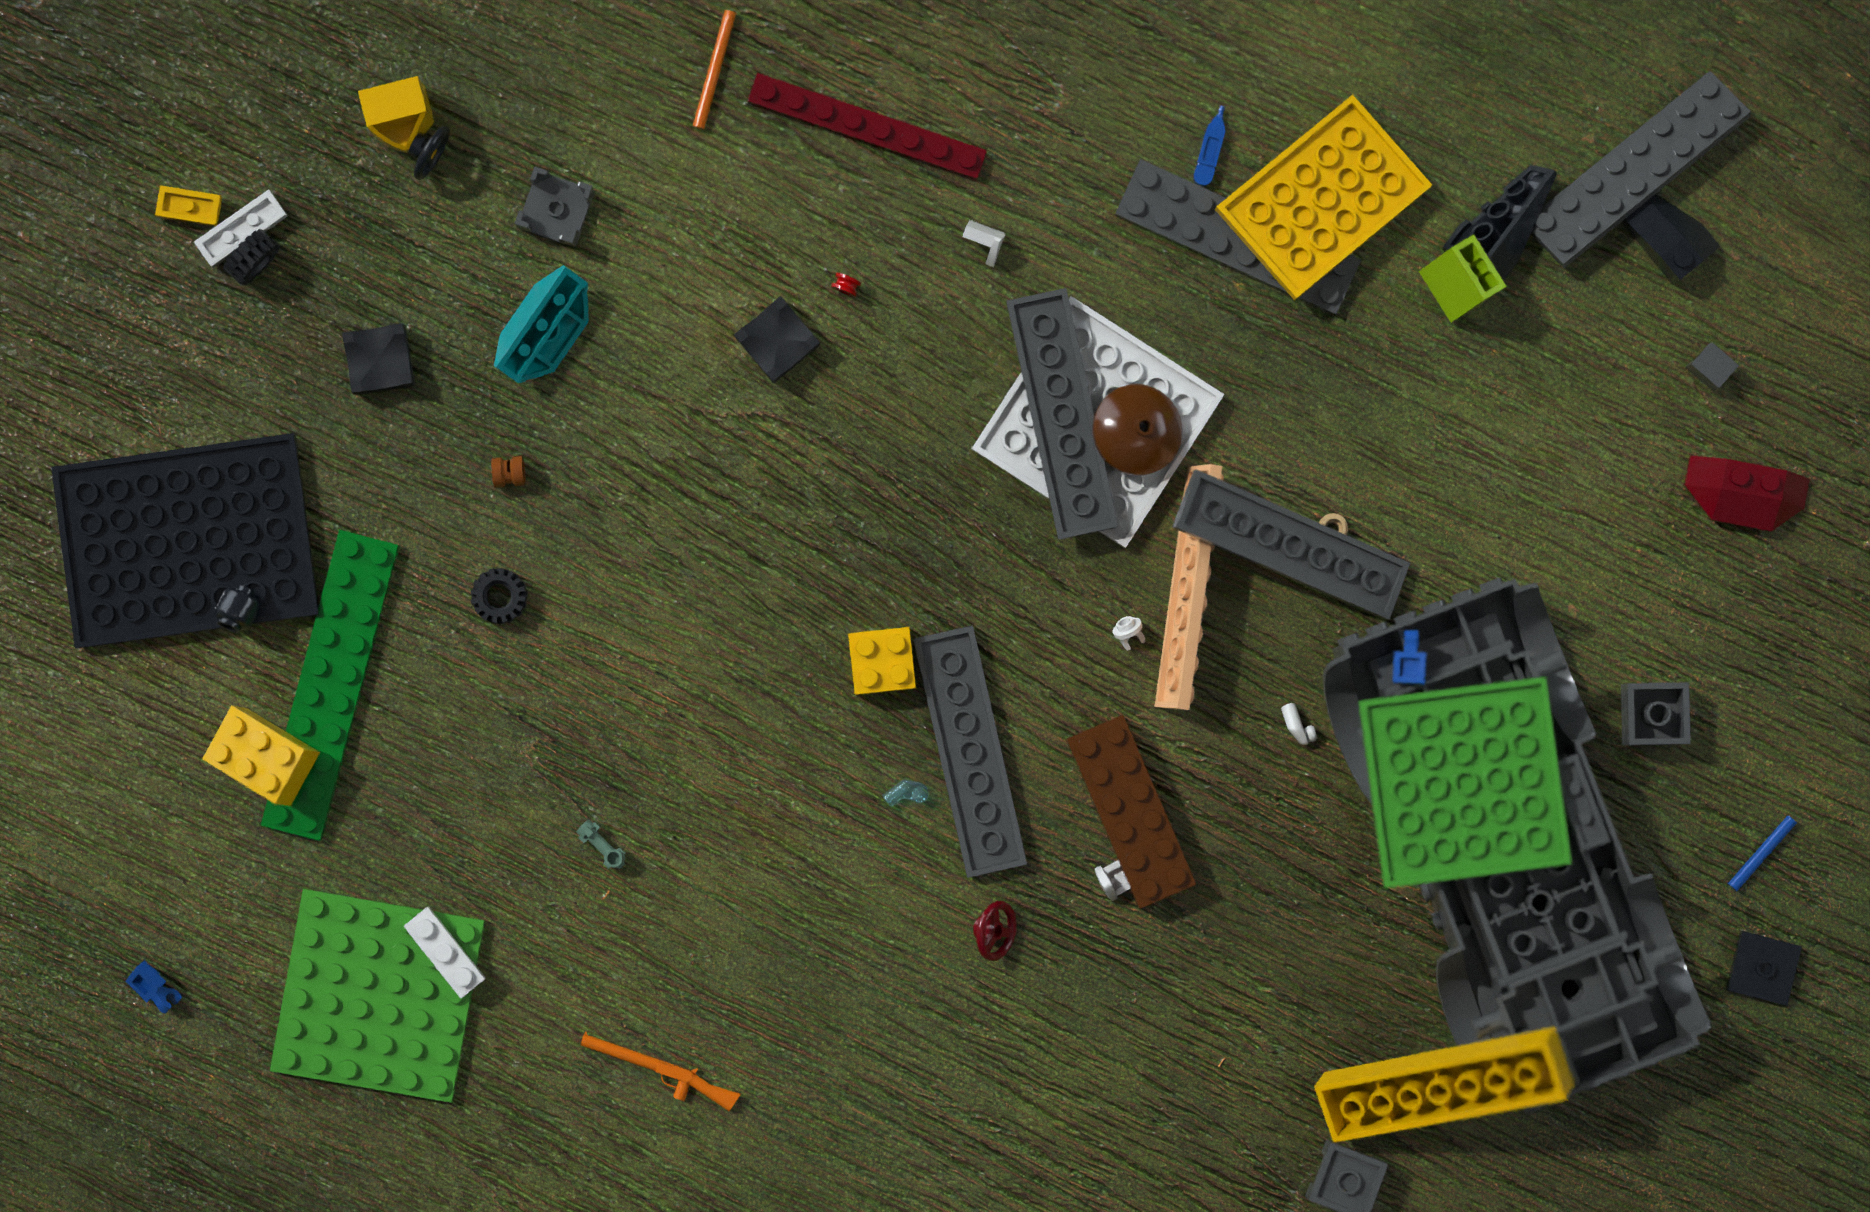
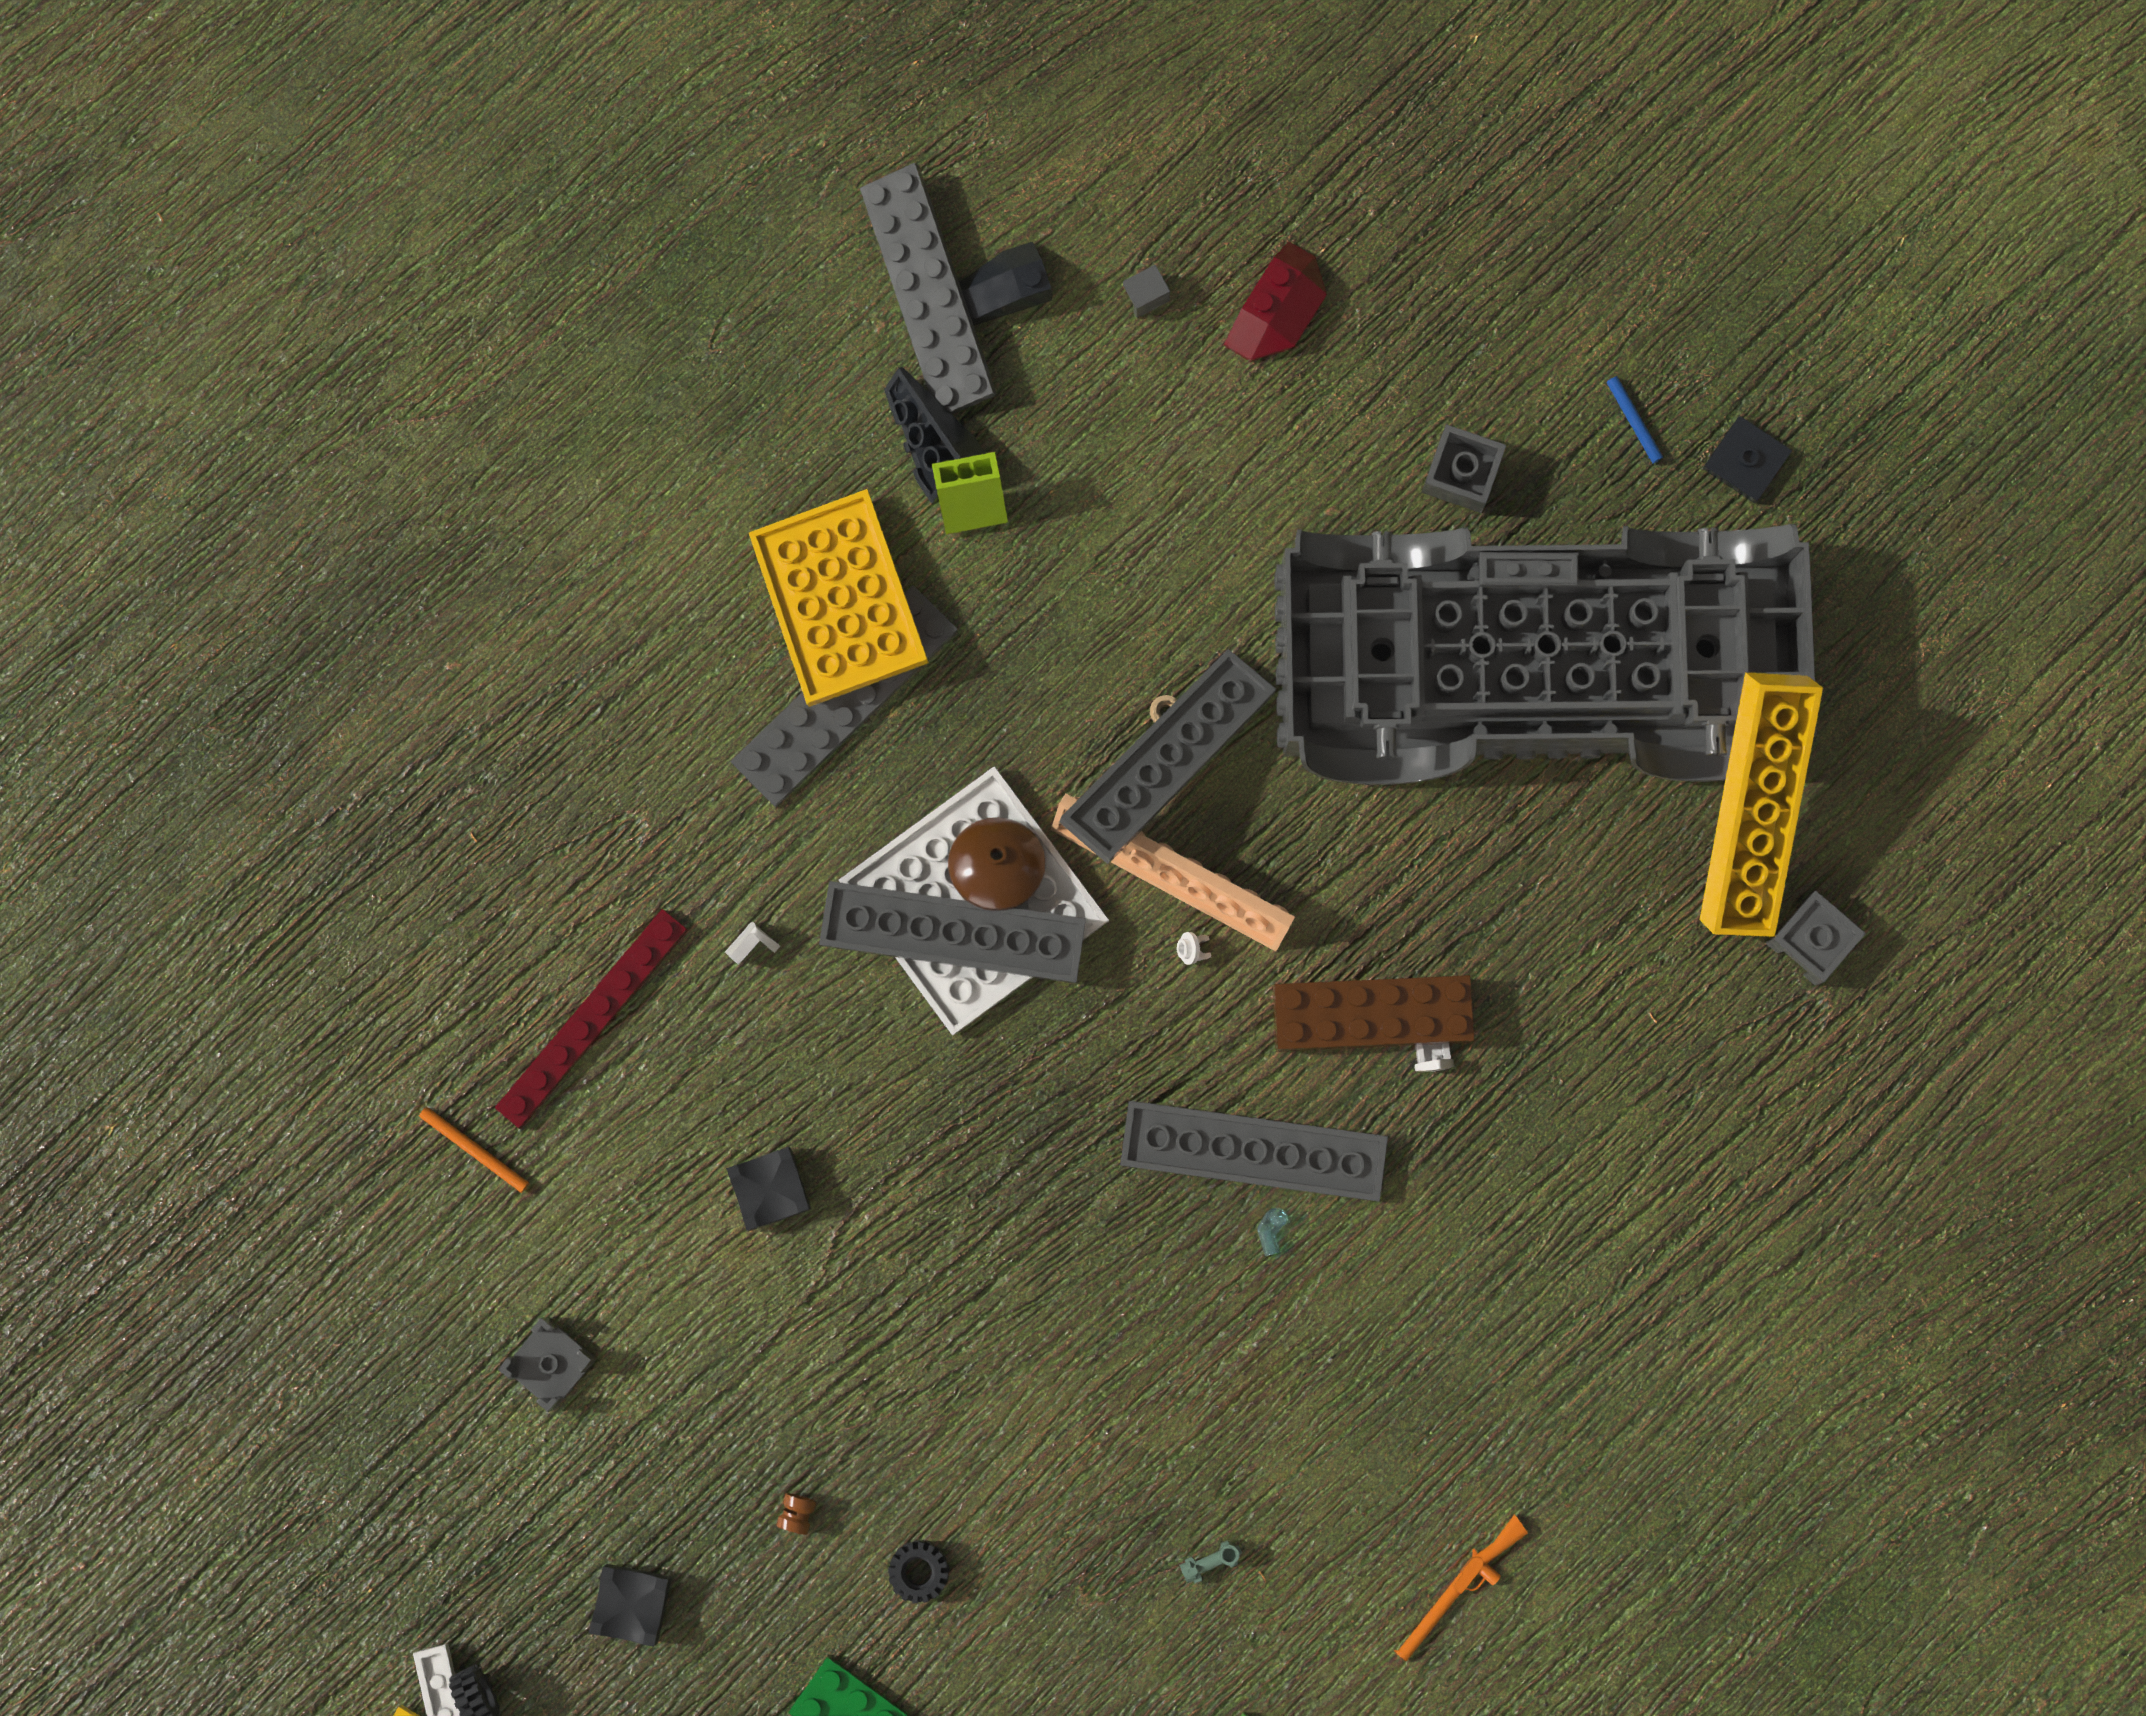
camera: 55 degrees left, 5 degrees down
yellow piece [358,76,450,180] -> none
teal wedge [494,265,589,383] -> none
red bush [831,272,861,297] -> none
yellow piece [848,627,916,695] -> none
dark red piece [973,901,1017,961] -> none
blue piece [1193,106,1225,187] -> none
white arm [1281,703,1317,745] -> none
bright green plate [1358,677,1571,888] -> none
blue plate [1393,630,1427,686] -> none

